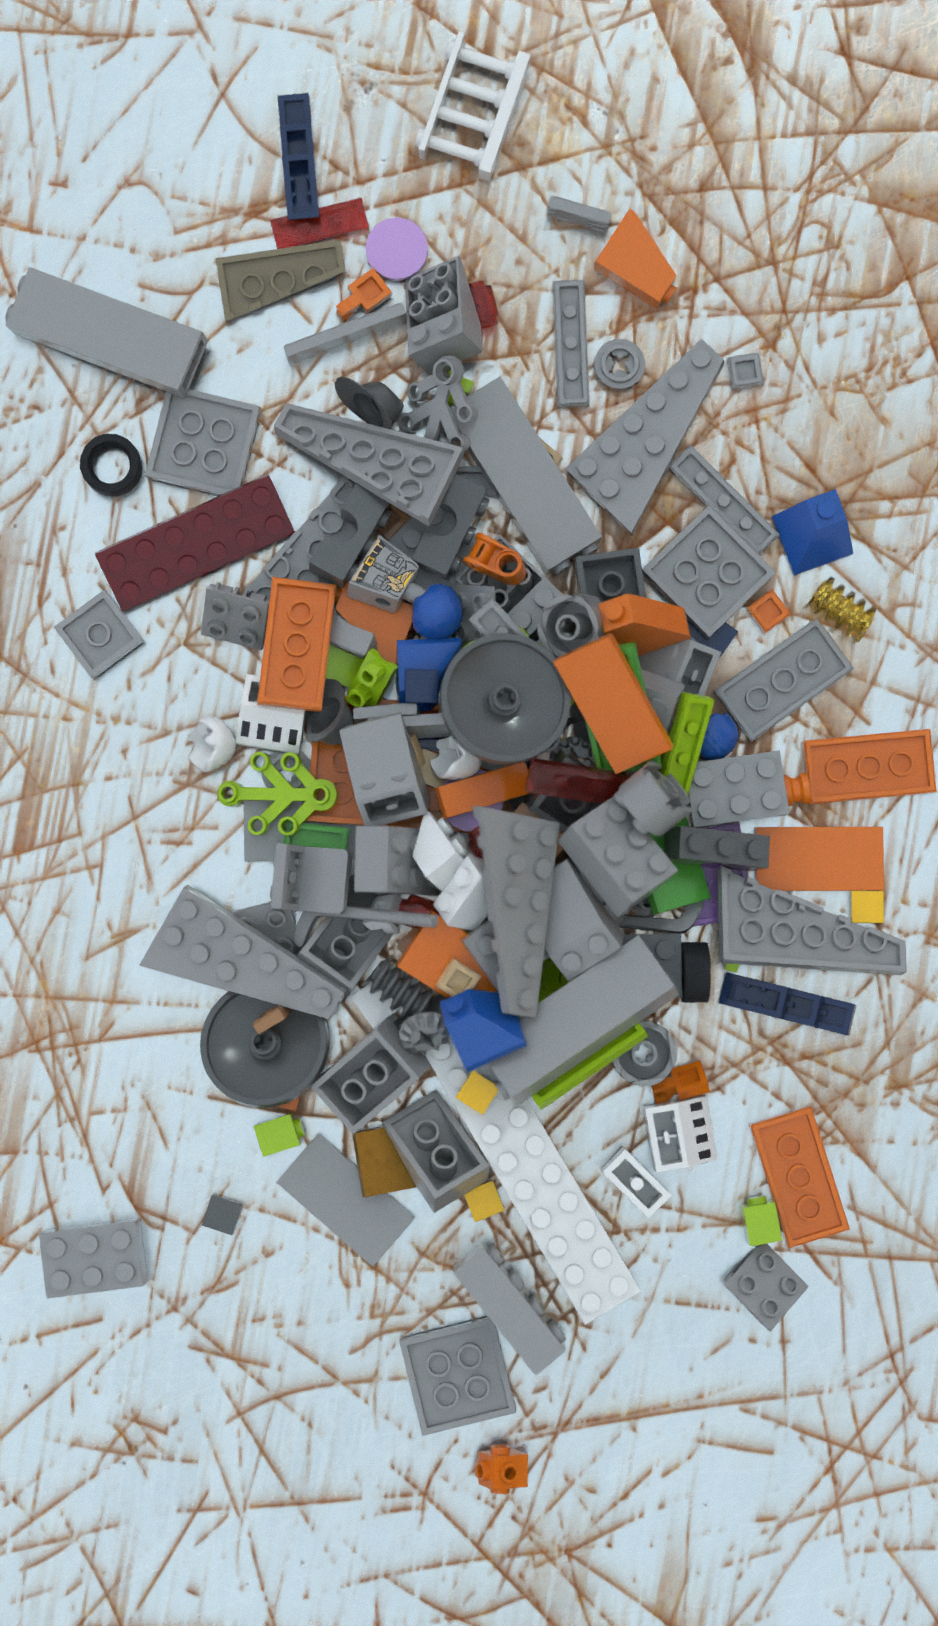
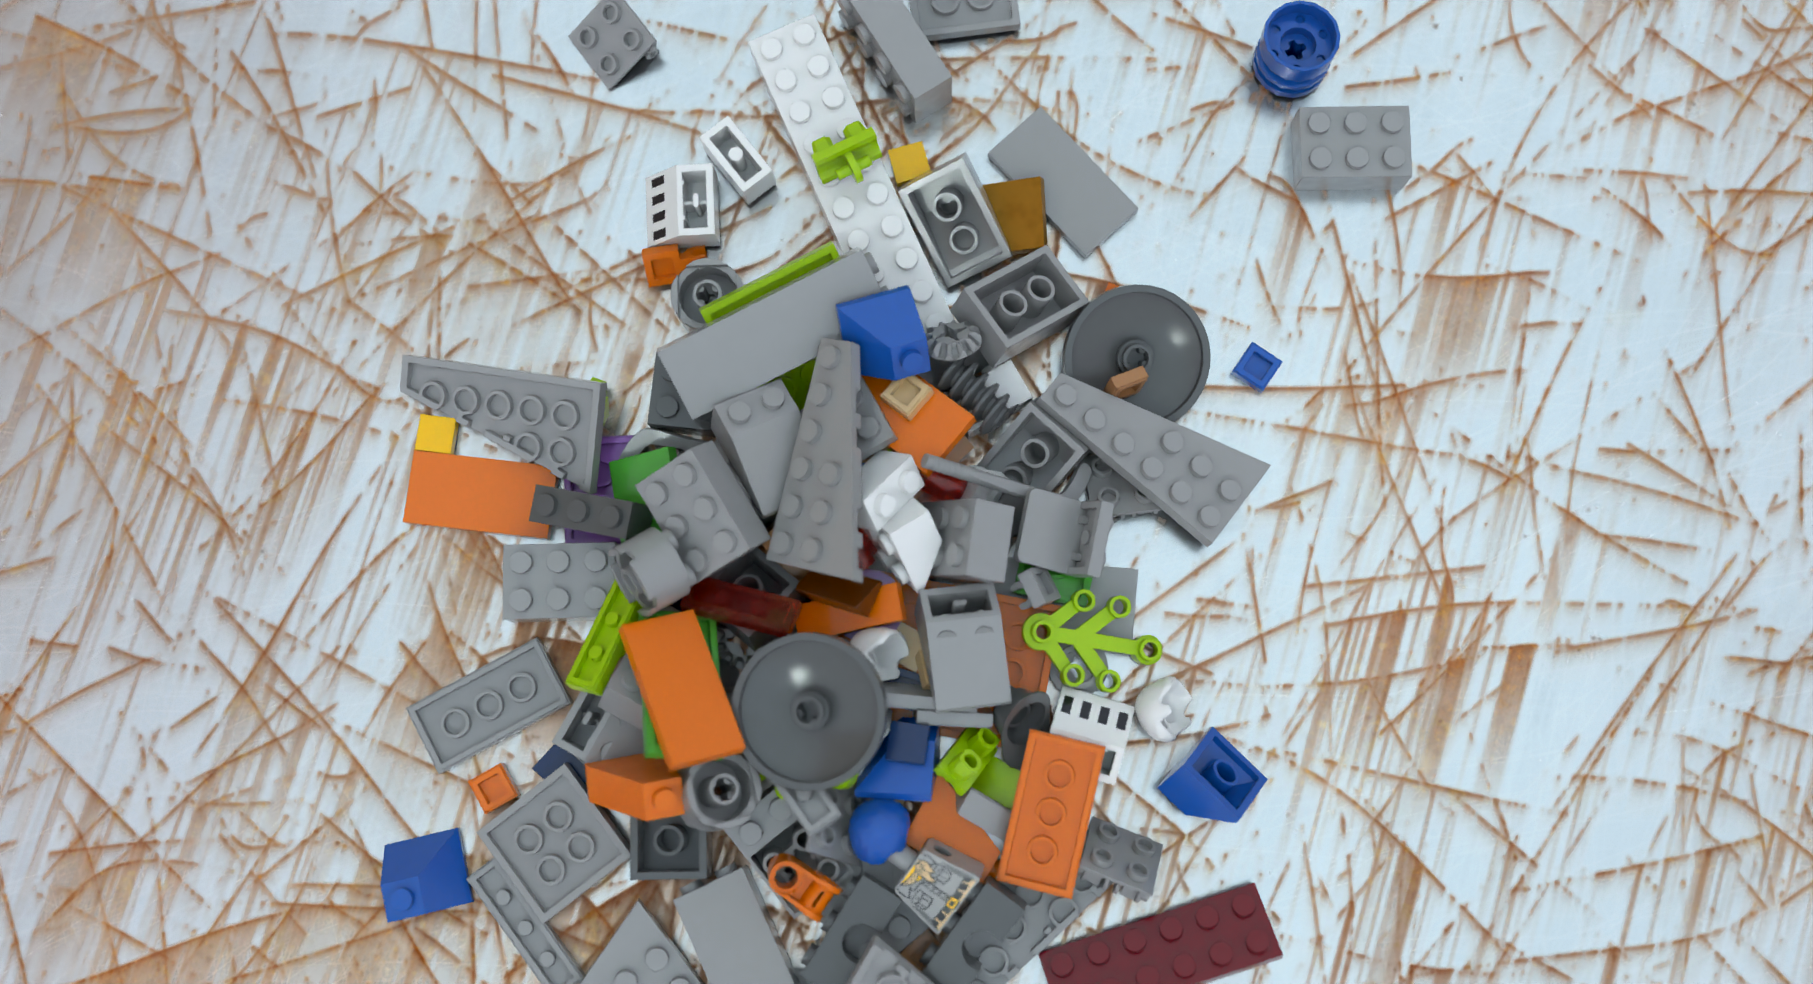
camera: 170 degrees left, 5 degrees down
light grey plate [54,589,144,679] -> none
dark grey tile [202,1194,243,1235] -> none
lime brick [253,1112,305,1157] -> none
yellow tile [455,1070,498,1115] -> none
black tyre [681,942,711,1003] -> none
blue hair [699,713,739,760] -> none
dark blue slope [719,972,857,1036] -> none
lime brick [740,1195,782,1247] -> none
orange tile [749,1106,850,1248] -> none
orange wheel [784,772,811,806] -> none
orange tile [802,729,937,805] -> none
clear yellow piece [805,576,877,643] -> none
none -> reddish brown slope [795,571,882,618]
none -> lime hips [811,121,883,185]
none -> light grey tile [1010,567,1062,610]
none -> blue slope [1157,727,1268,823]
none -> blue tile [1230,342,1283,393]
none -> blue wheel [1252,0,1341,98]

